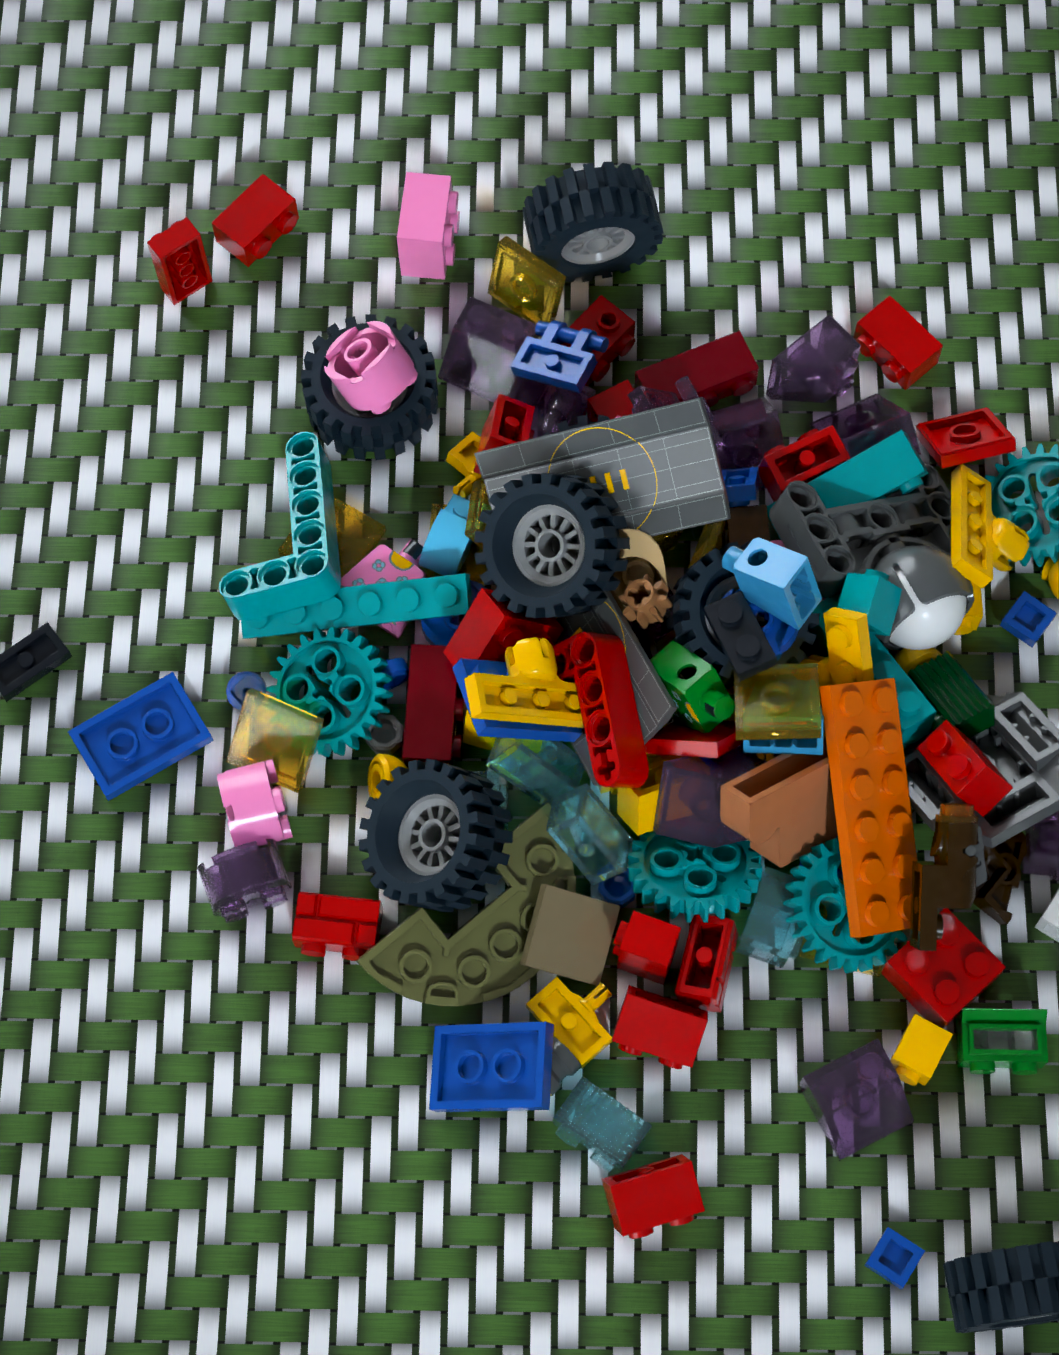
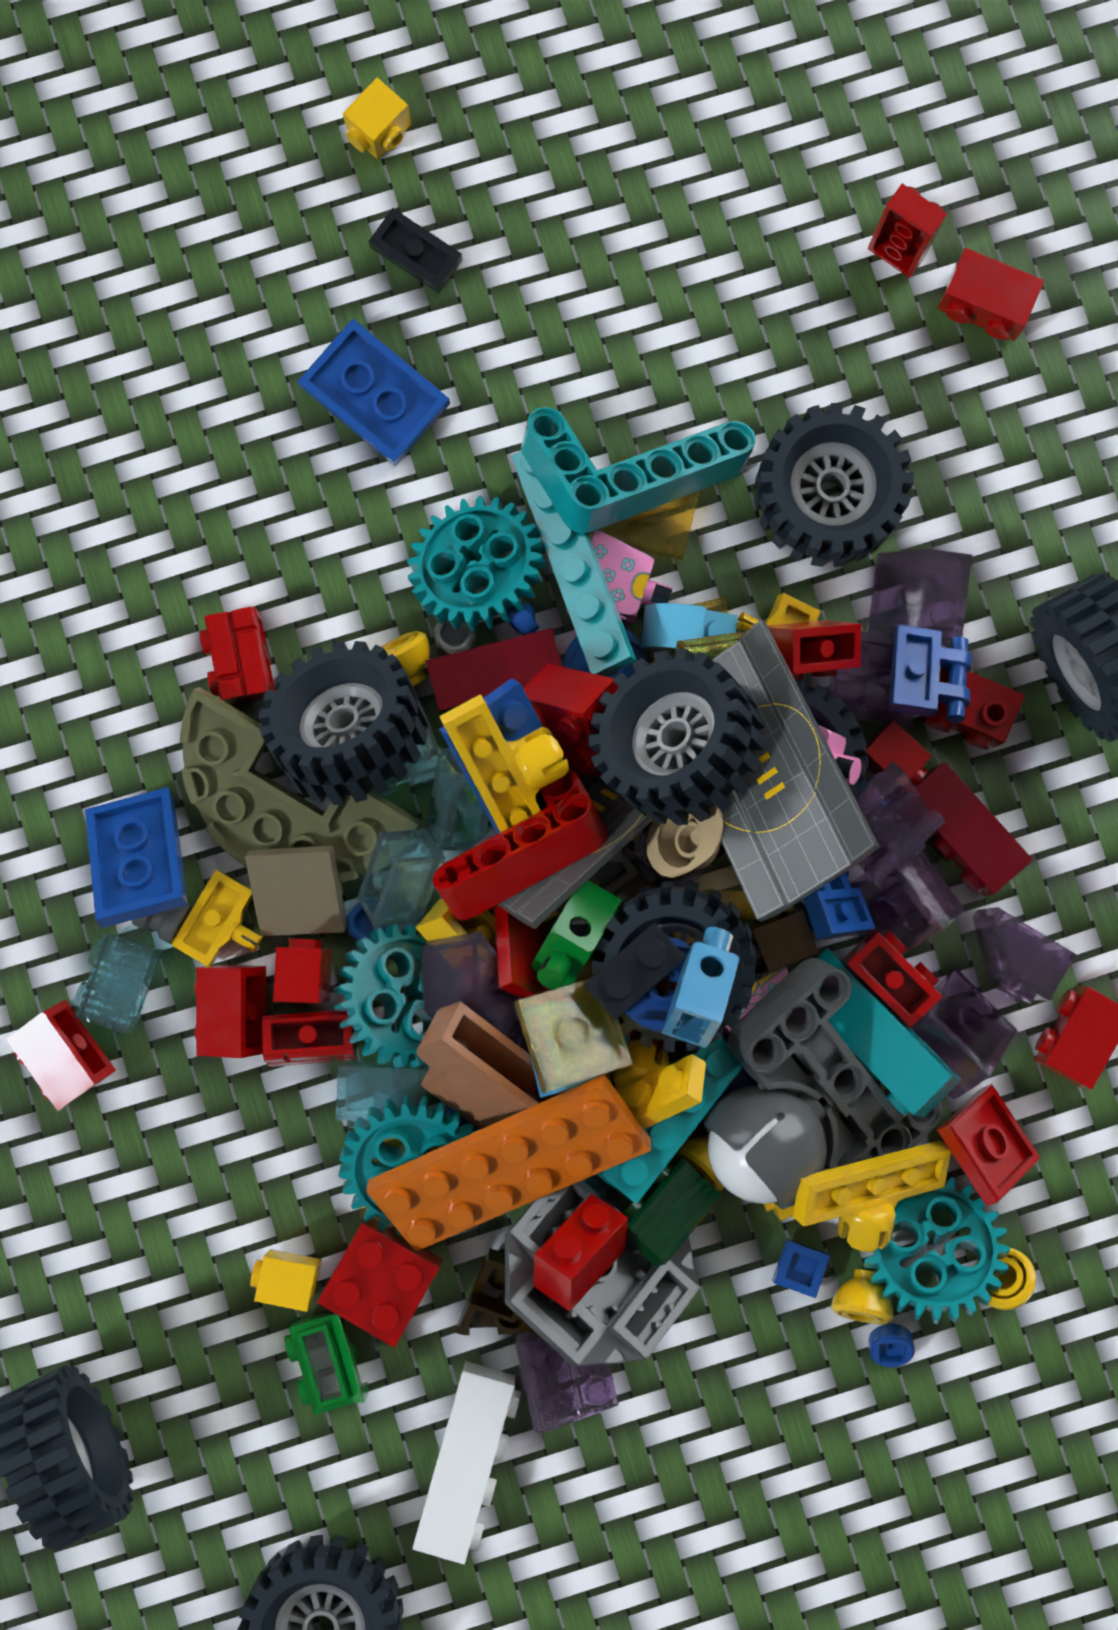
camera: 70 degrees right, 15 degrees up
clear purple brick [197,839,292,923] -> none
bright pink brick [217,759,293,851] -> none
blue tile [226,671,267,711] -> none
clear yellow tile [226,688,324,793] -> none
bright pink brick [324,321,418,414] -> none
bright pink brick [397,172,460,280] -> none
clear yellow tile [487,236,566,326] -> none
medium nougat gear [619,574,673,629] -> none
clear purple slope [799,1038,914,1161] -> none
teal brick [837,569,902,636] -> none
blue plate [864,1227,925,1289] -> none
dark brown plate [910,803,987,951] -> none

